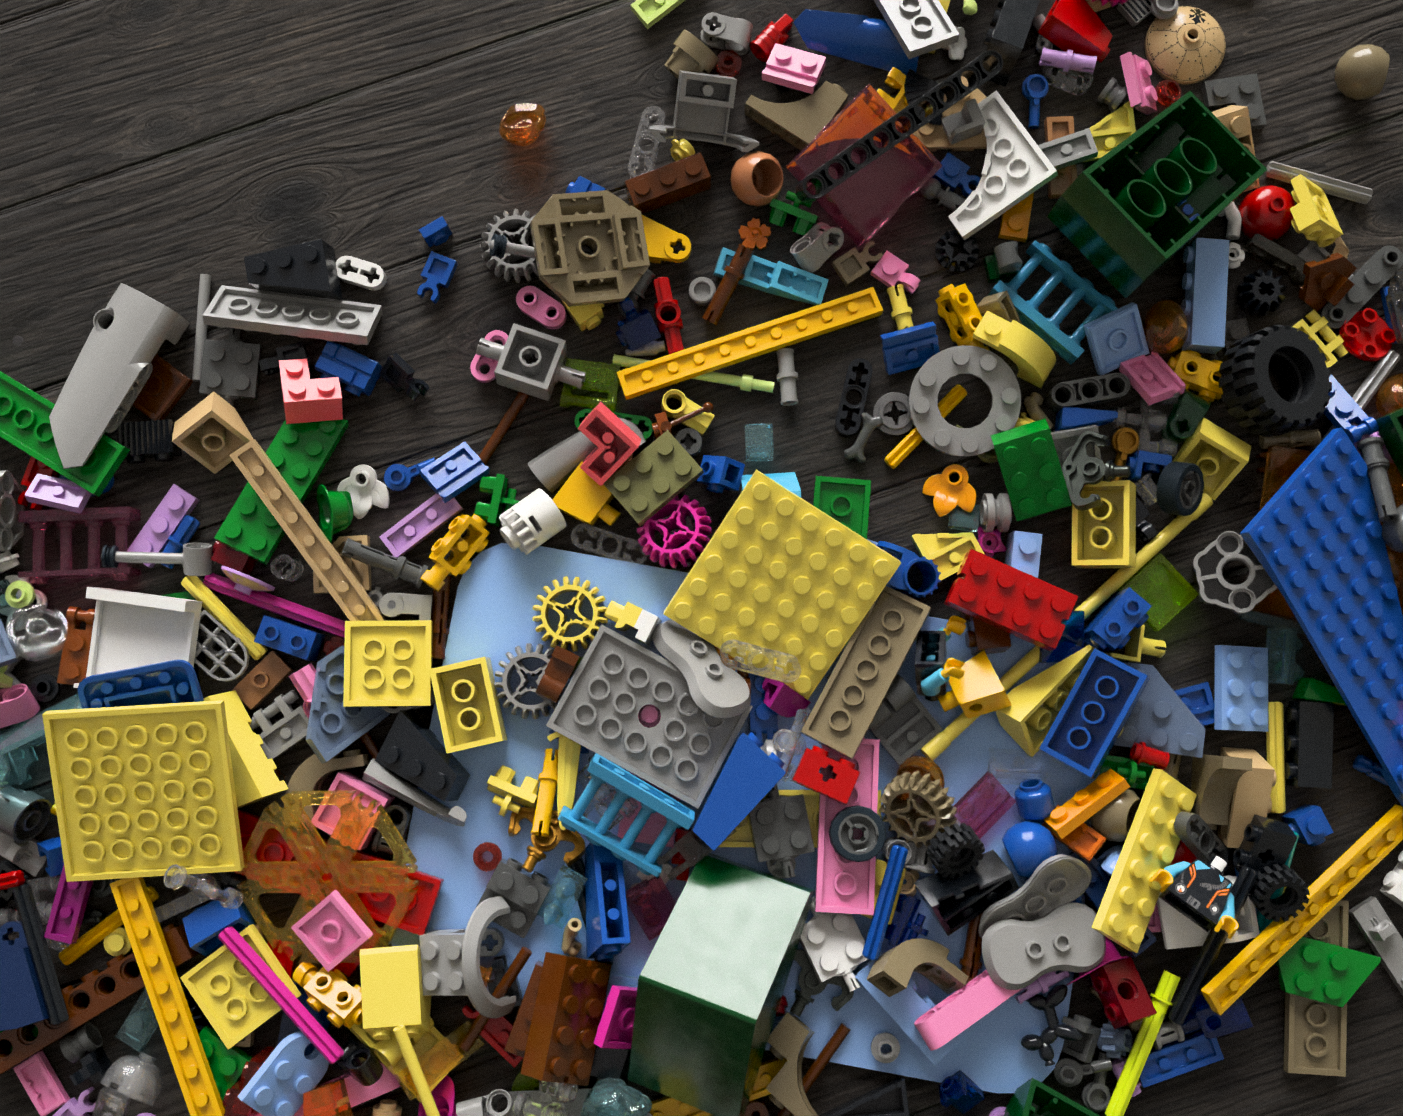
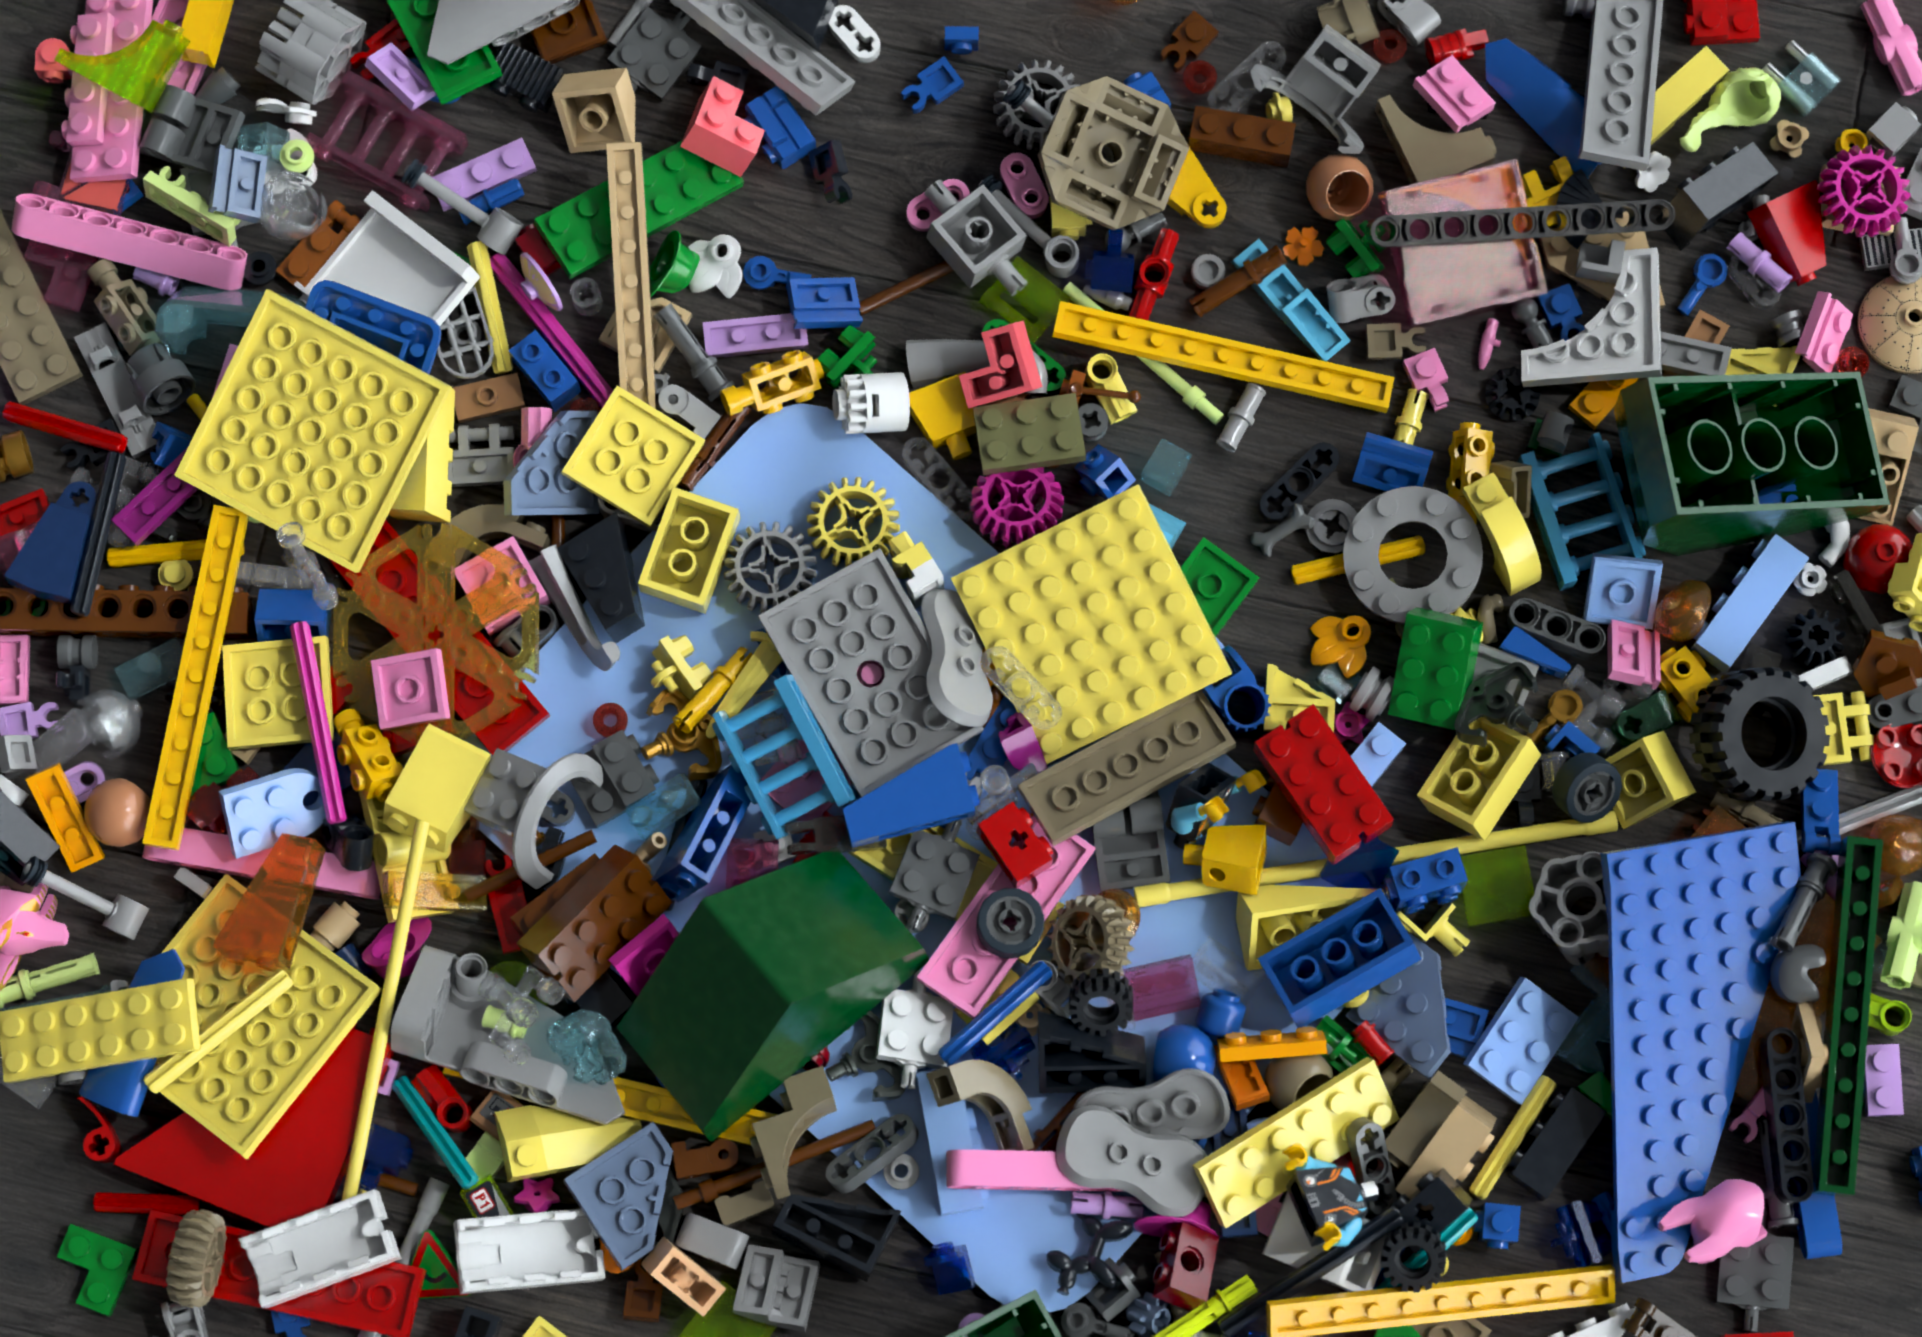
camera: 30 degrees right, 5 degrees down
reddish brown leg [536,645,582,704] -> none
none -> clear red plate [448,816,487,877]
none -> dark grey beam [826,1114,919,1193]
none -> light grey piece [977,175,1079,278]
none -> reddish brown plate [1160,10,1219,72]
none -> clear red plate [1183,60,1217,94]
none -> bright pink helmet [1478,318,1501,370]
none -> clear blue hips [1550,1200,1612,1268]
none -> white beam [1799,656,1853,691]

